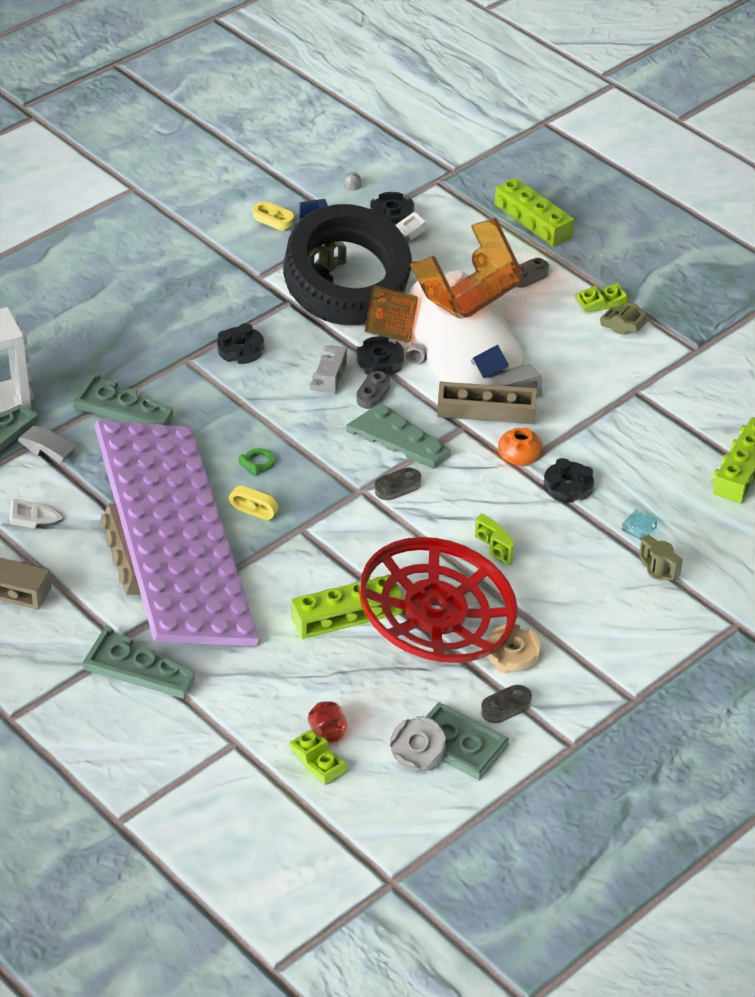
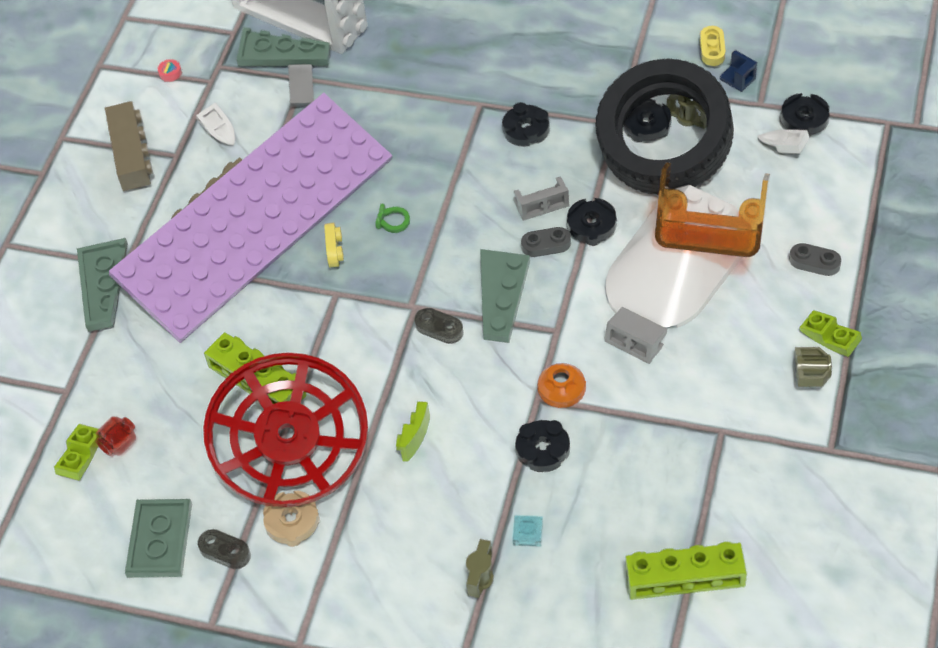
camera: 65 degrees right, 10 degrees up
sand green wing [73,371,173,426] -> none
light grey hinge [344,172,361,191] -> none
clear orange tile [364,286,418,343] -> none
light grey tile [390,716,446,772] -> none
light grey hinge [406,343,425,364] -> none
dark tan brick [437,381,537,424] -> none
dark blue panel [471,345,509,379] -> none
lime brick [495,177,574,247] -> none

